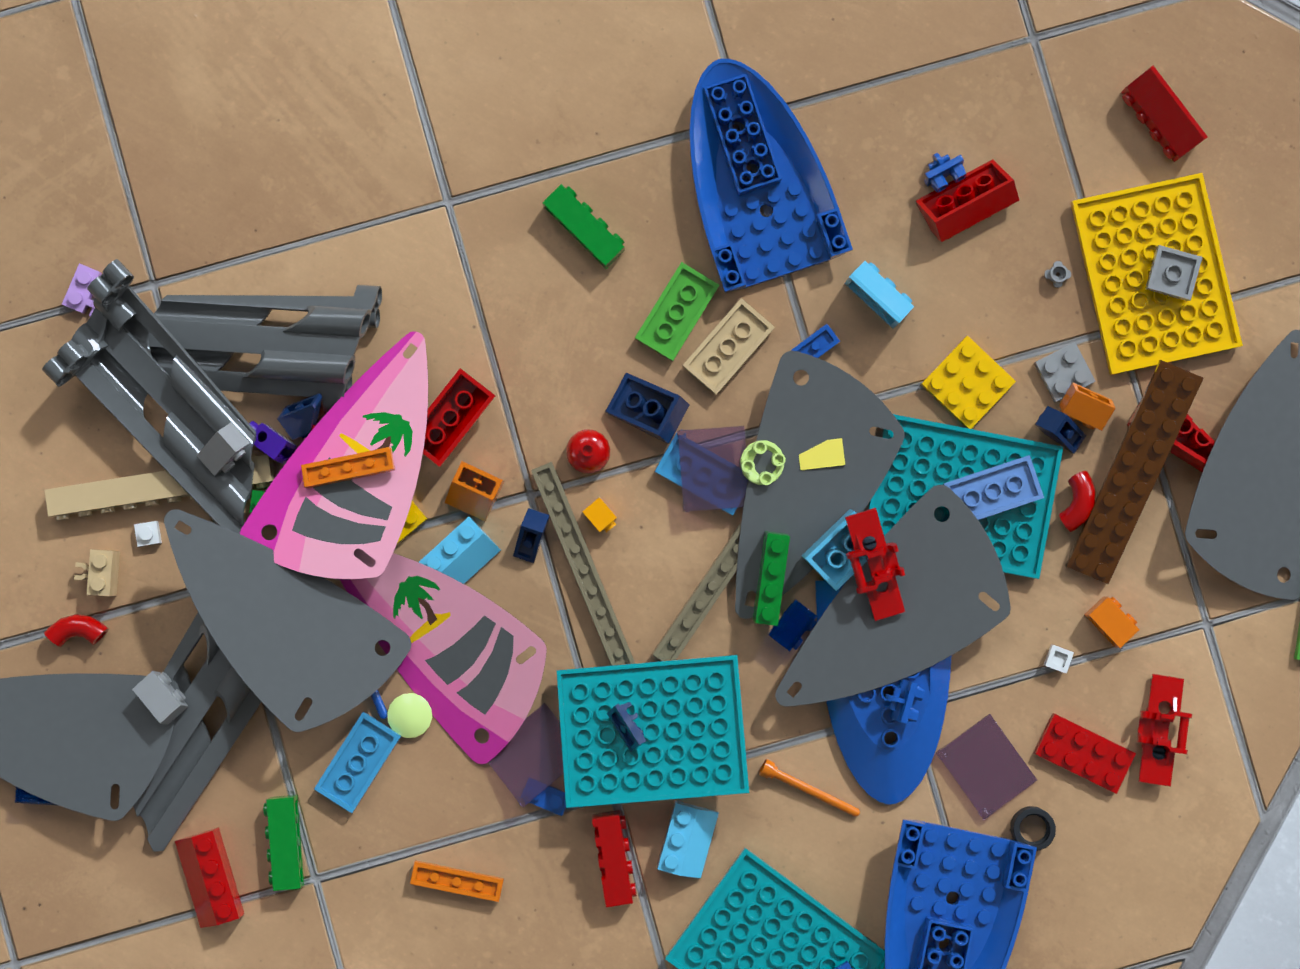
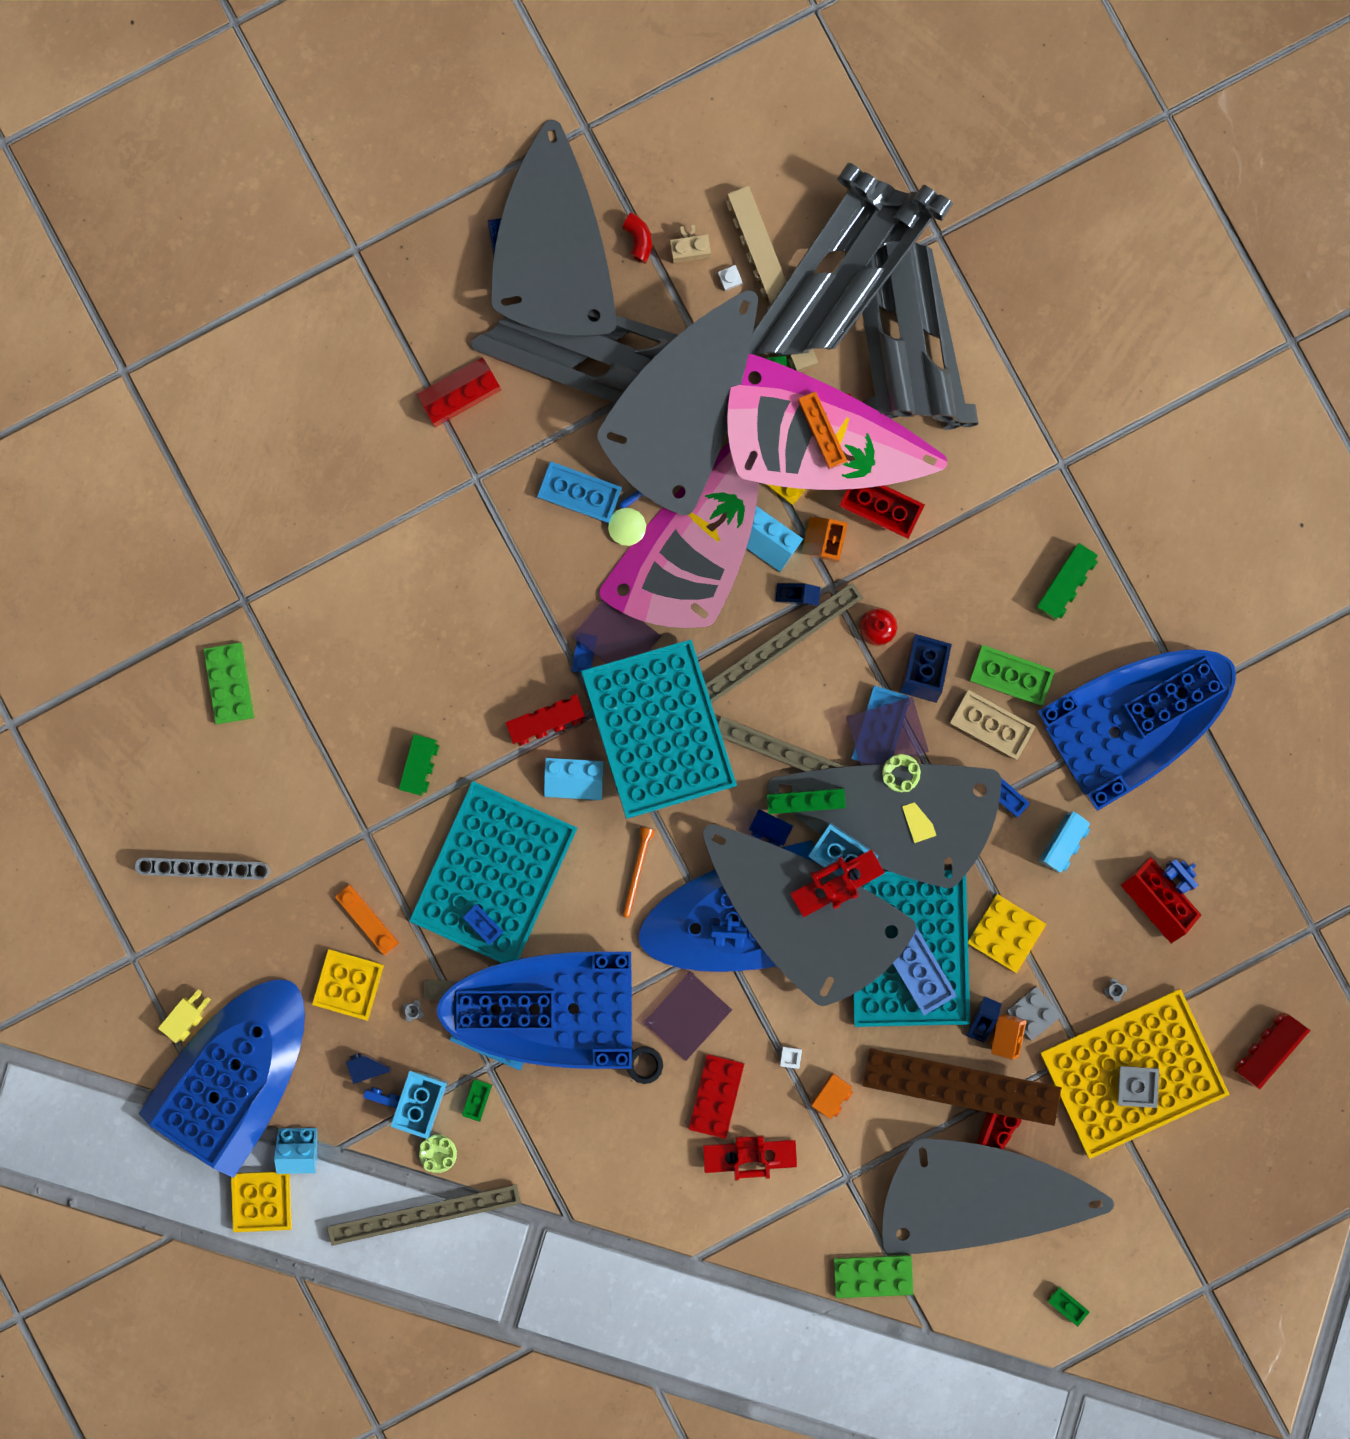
camera: 85 degrees right, 0 degrees up
lavender plate [62,263,102,316] -> none
light grey brick [132,671,188,725] -> none
light grey brick [196,422,250,476] -> none
dark purple torso [249,421,298,465] -> none
green brick [263,795,304,891] -> none
dark blue slope [277,393,323,440] -> none
orange plate [410,860,504,902] -> none
light orange brick [582,497,617,533] -> none
dark blue plate [607,702,646,752] -> none
red cylinder [1059,471,1096,532] -> none

